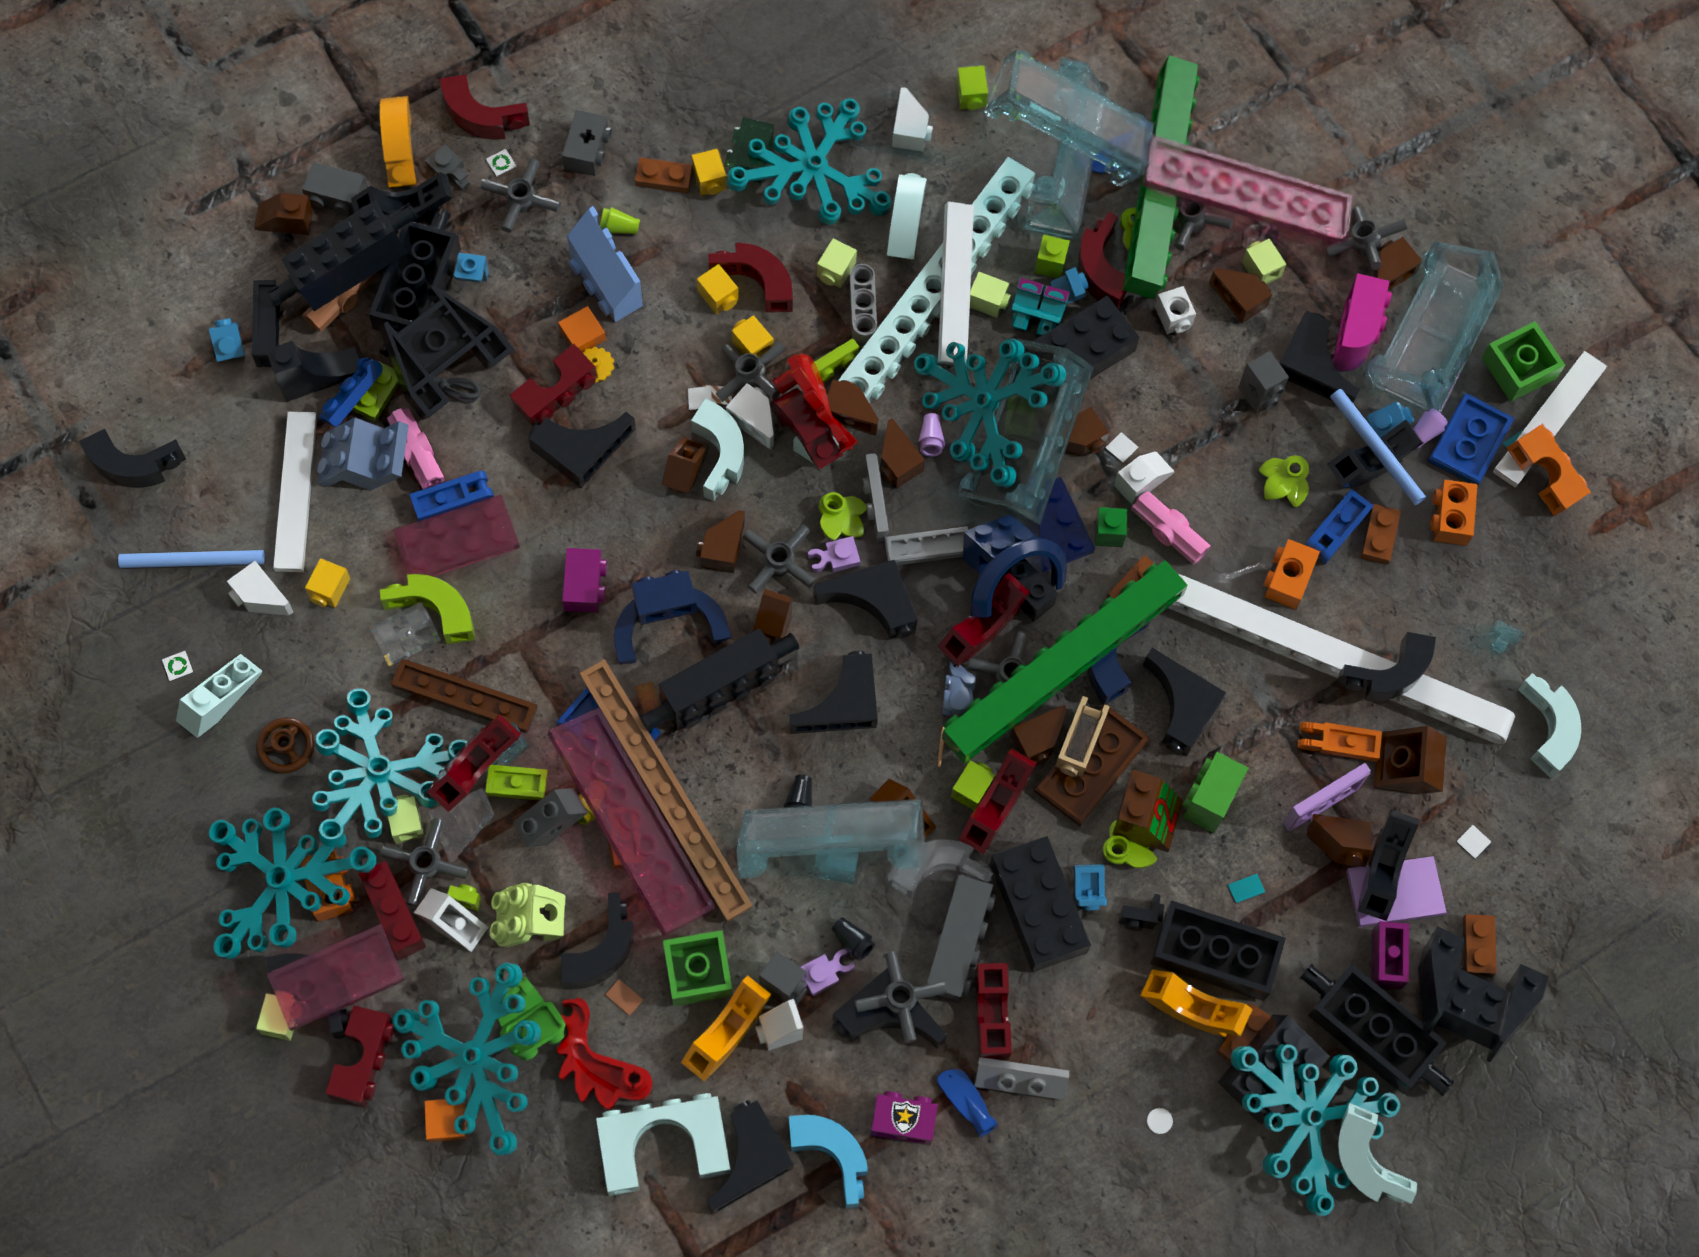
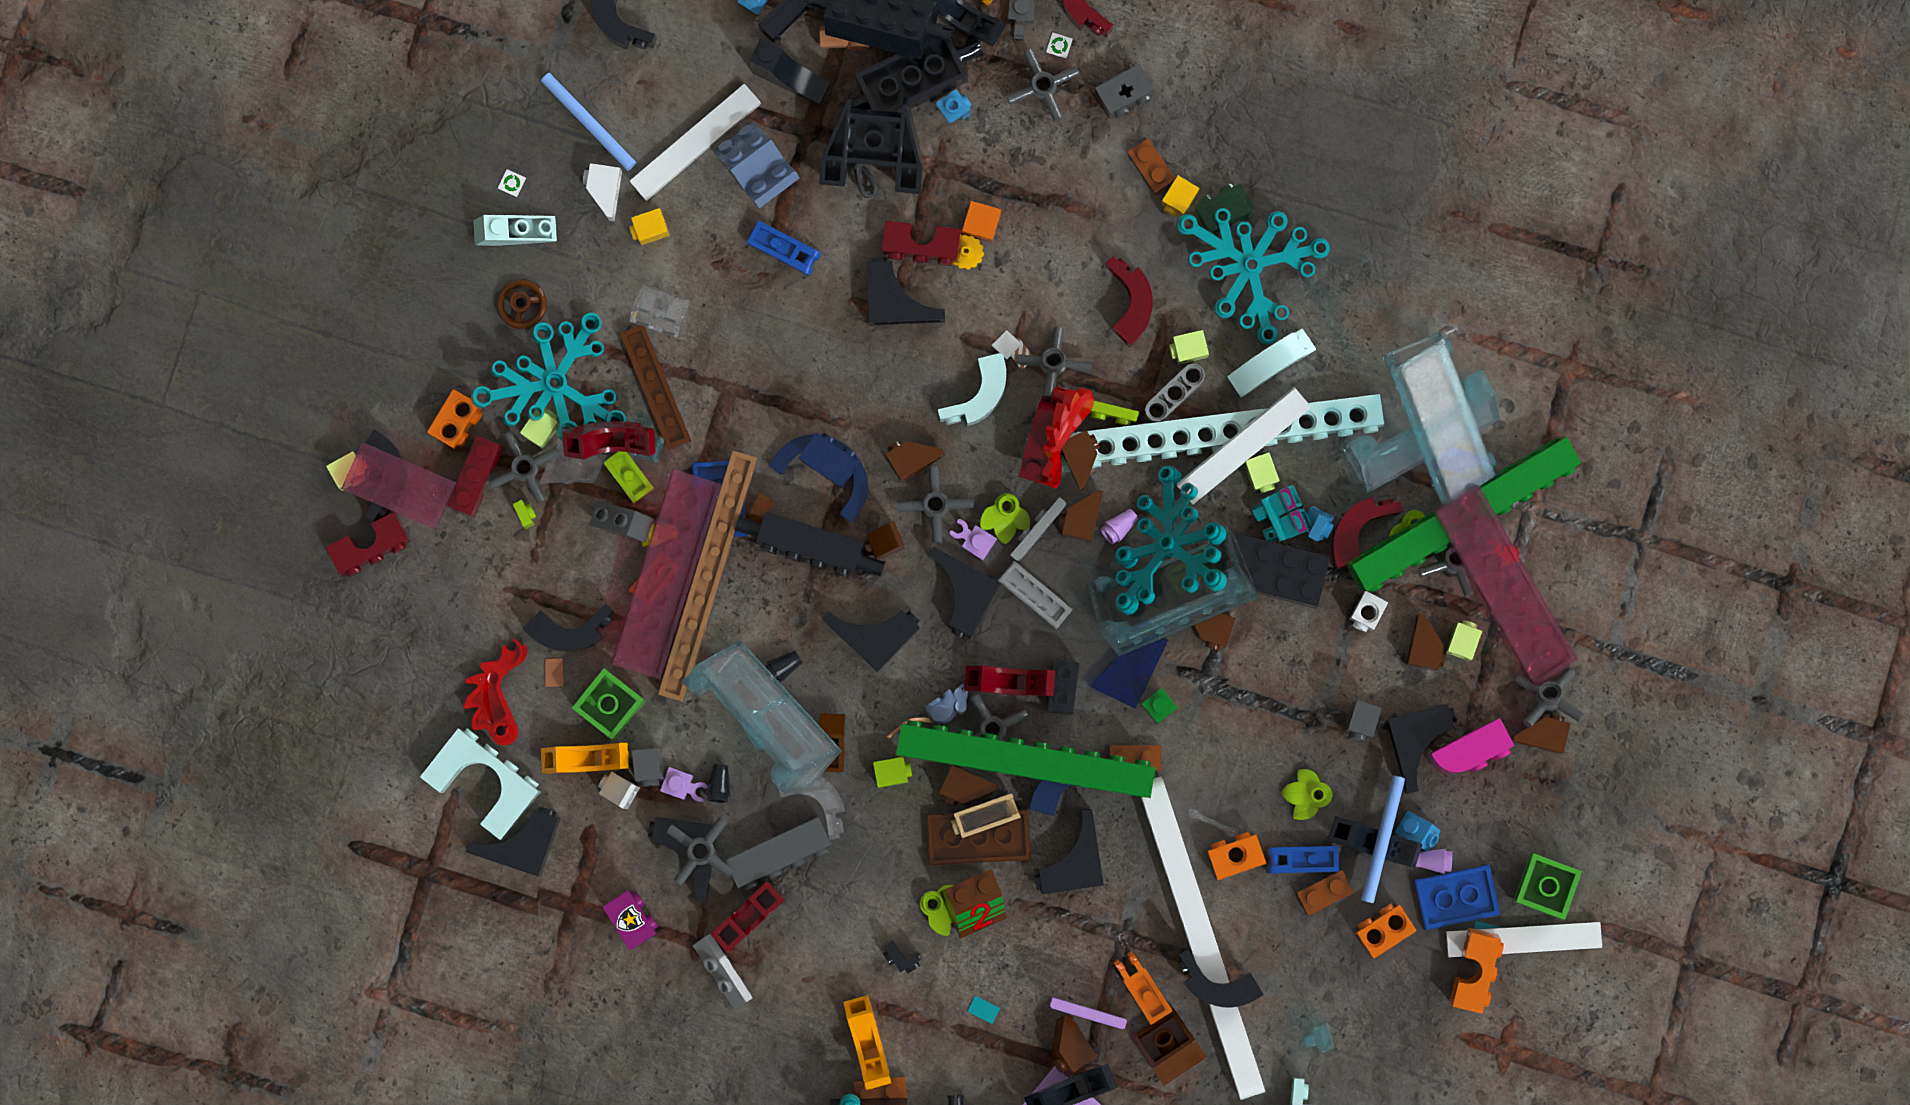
camera: 55 degrees right, 15 degrees up
teal plant [209,808,376,960] -> none
blue plate [318,357,383,427] -> none
lime plate [352,361,400,422] -> none
lime arch [380,574,475,644] -> none
bright pink piece [387,408,445,490] -> none
clear pink plate [393,494,520,577] -> none
teal plant [393,963,541,1156] -> none
white slope [414,888,488,952] -> none
orange piece [425,1098,467,1142] -> none
yellowish green piece [490,883,565,948] -> none
bright green piece [498,976,565,1060] -> none
magenta brick [563,548,607,613] -> none
light blue wedge [567,206,643,322] -> none
lime cone [600,207,640,235] -> none
reddish brown slope [661,436,710,493] -> none
yellow brick [697,264,739,315] -> none
white slope [726,383,774,449] -> none
yellow brick [732,315,774,358] -> none
medium azure arch [788,1115,868,1209] -> none
white slope [892,87,933,152] -> none
blue piece [937,1069,998,1138] -> none
lime brick [956,66,988,110] -> none
dark red arch [958,749,1037,854] -> none
dark blue piece [963,514,1067,618] -> none
black brick [990,836,1091,973] -> none
lime brick [1034,234,1070,278] -> none
dark azure bracket [1074,864,1107,910] -> none
white sticker [1106,432,1138,462] -> none
white slope [1114,451,1174,505] -> none
bright pink piece [1131,491,1211,565] -> none
white sticker [1147,1108,1173,1134] -> none
black brick [1150,901,1286,1001] -> none
bright green brick [1182,752,1249,833] -> none
windscreen [1368,241,1504,413] -> none

